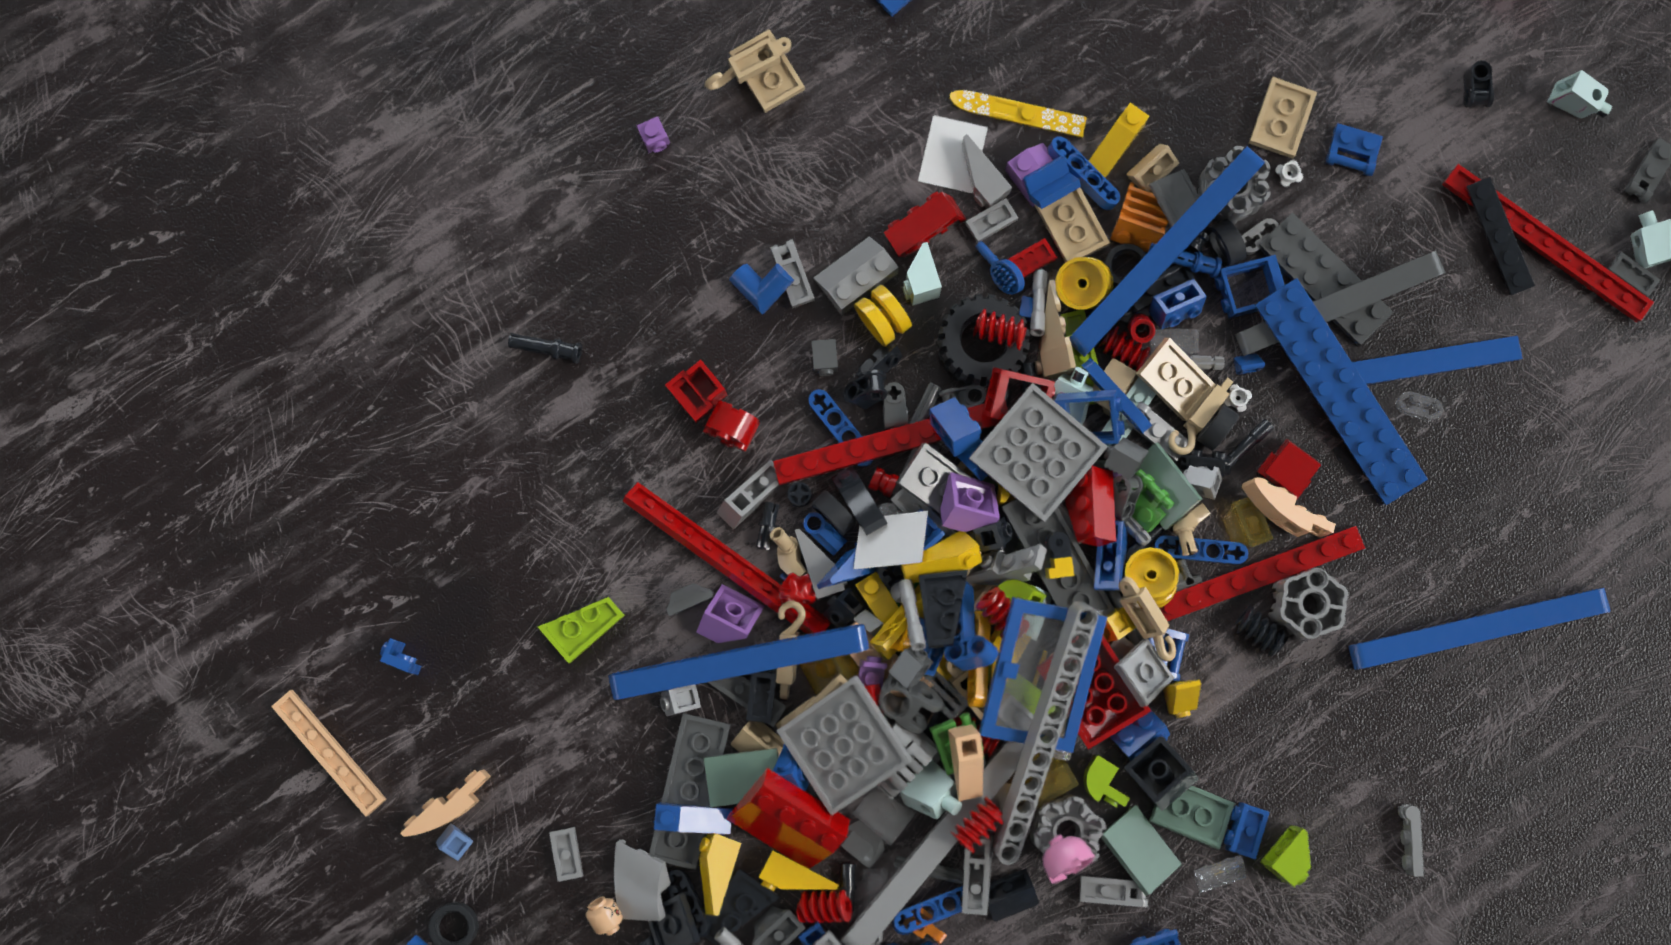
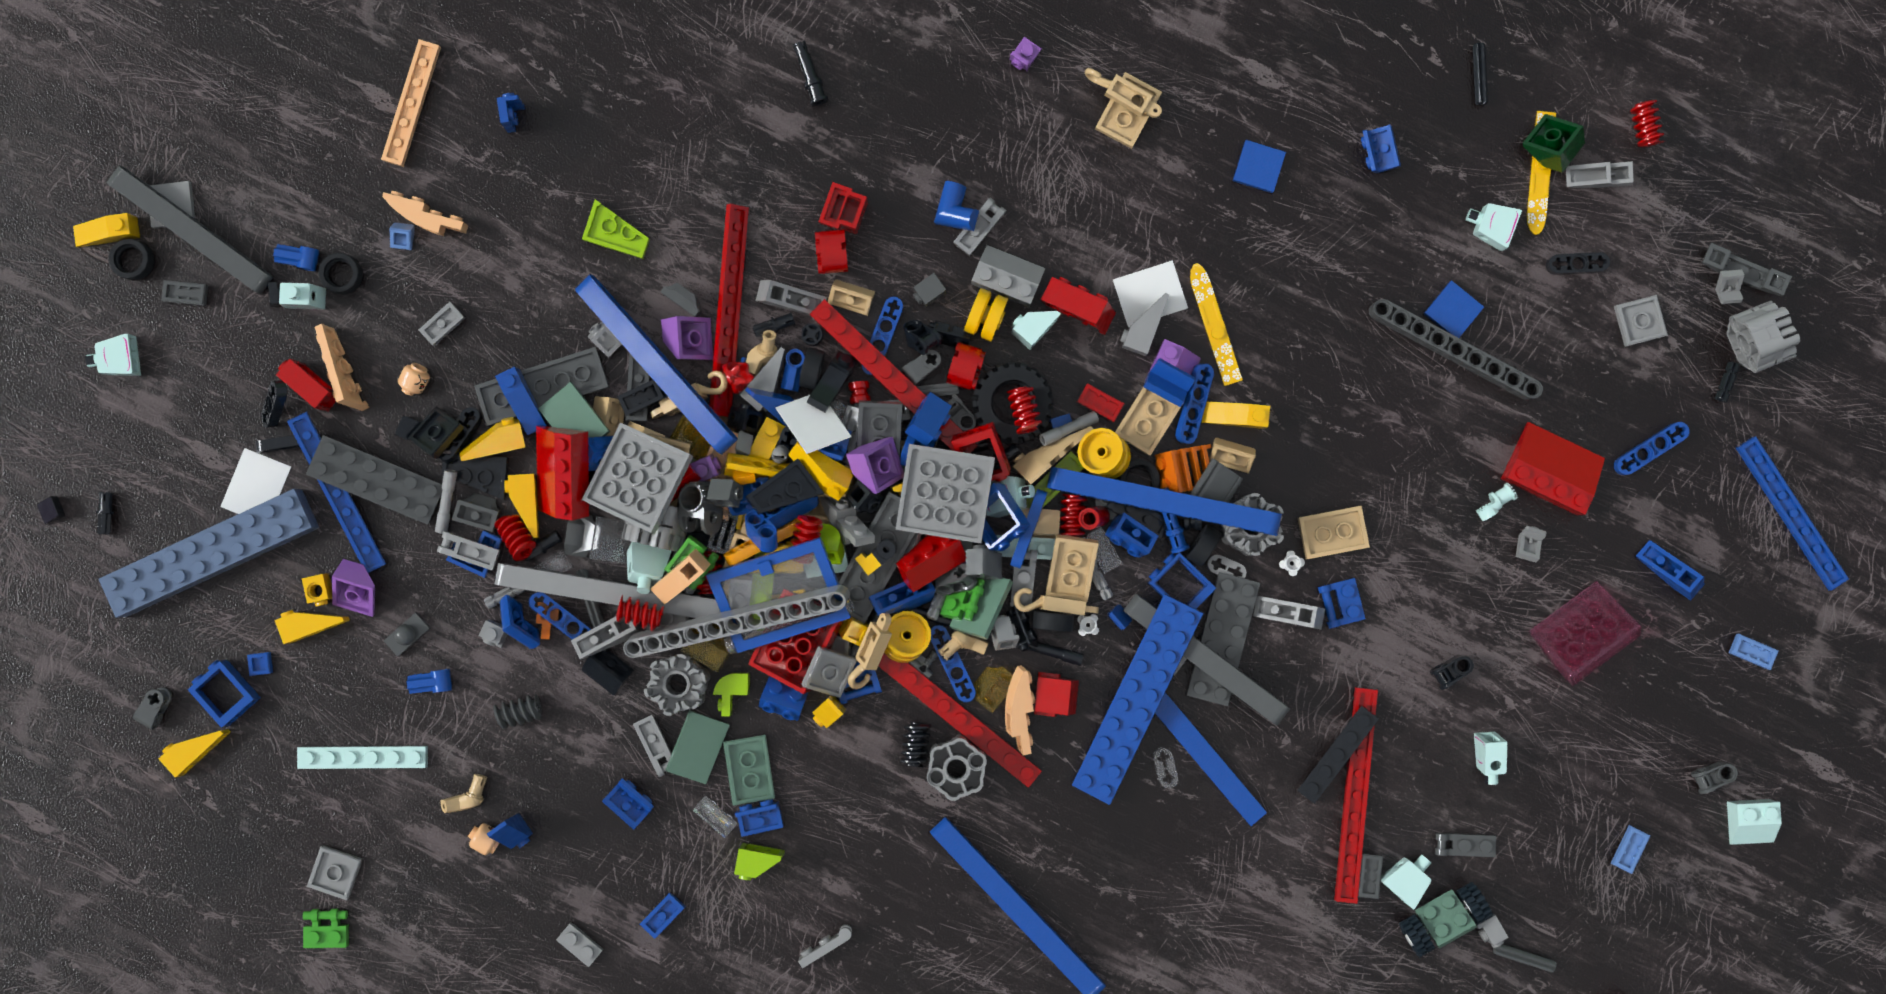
camera: 55 degrees right, 5 degrees up
light grey slope [614,840,670,921] -> none
light grey piece [898,579,926,651] -> none
light grey plate [965,198,1018,243] -> none
blue piece [975,241,1025,295] -> none
bright pink cylinder [1043,835,1095,883] -> none
black brick [1124,736,1199,811] -> none
none -> tan slope [828,280,875,316]
none -> red brick [946,342,986,390]
none -> light grey slope [1253,596,1325,630]

